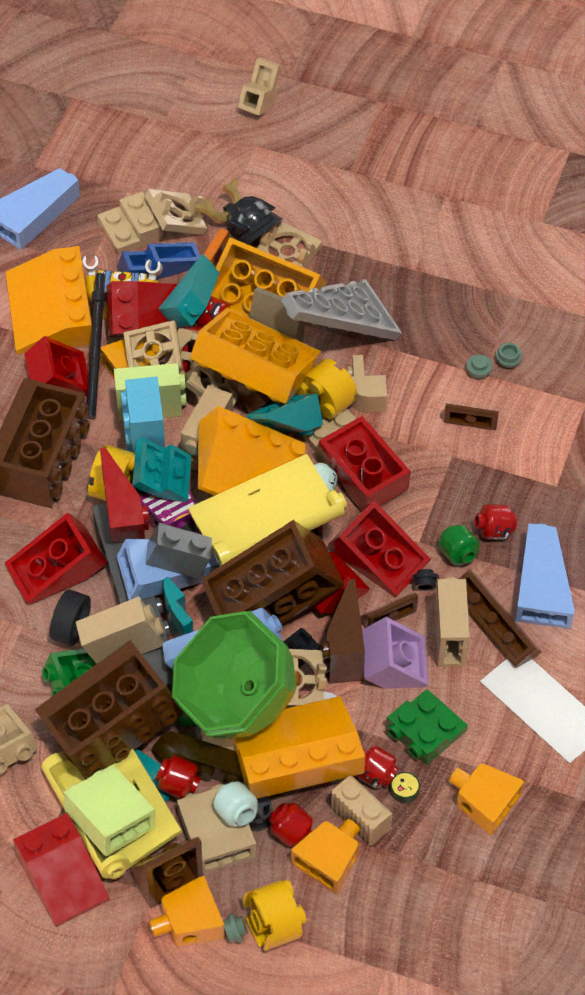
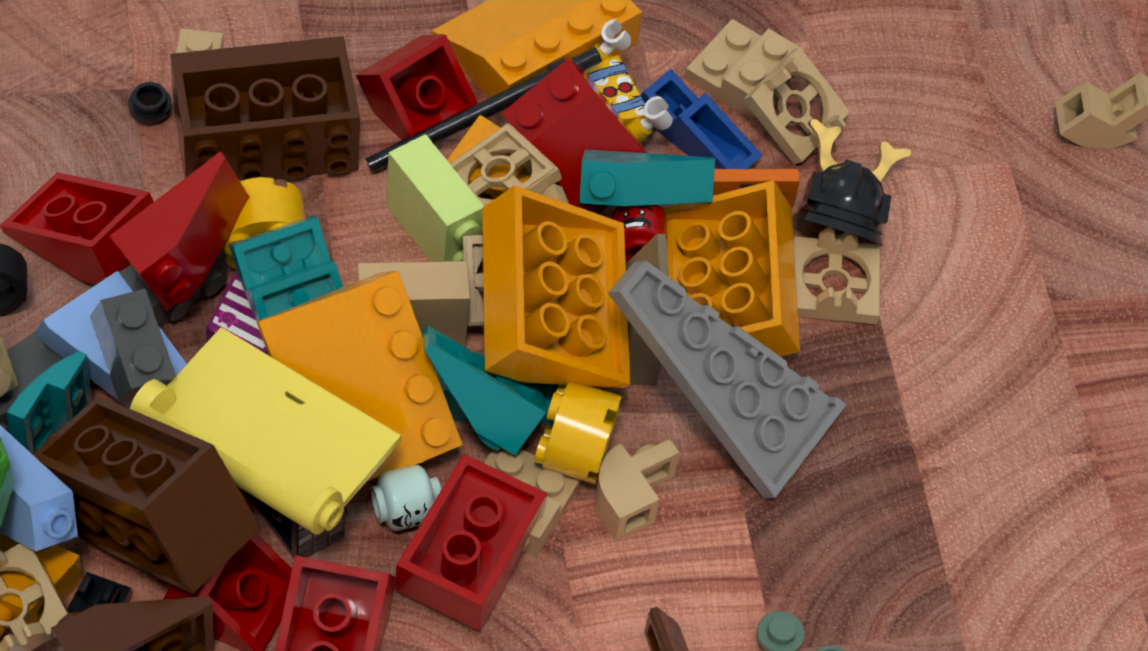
camera: 55 degrees right, 0 degrees up
medium azure brick [121,376,165,453] -> none

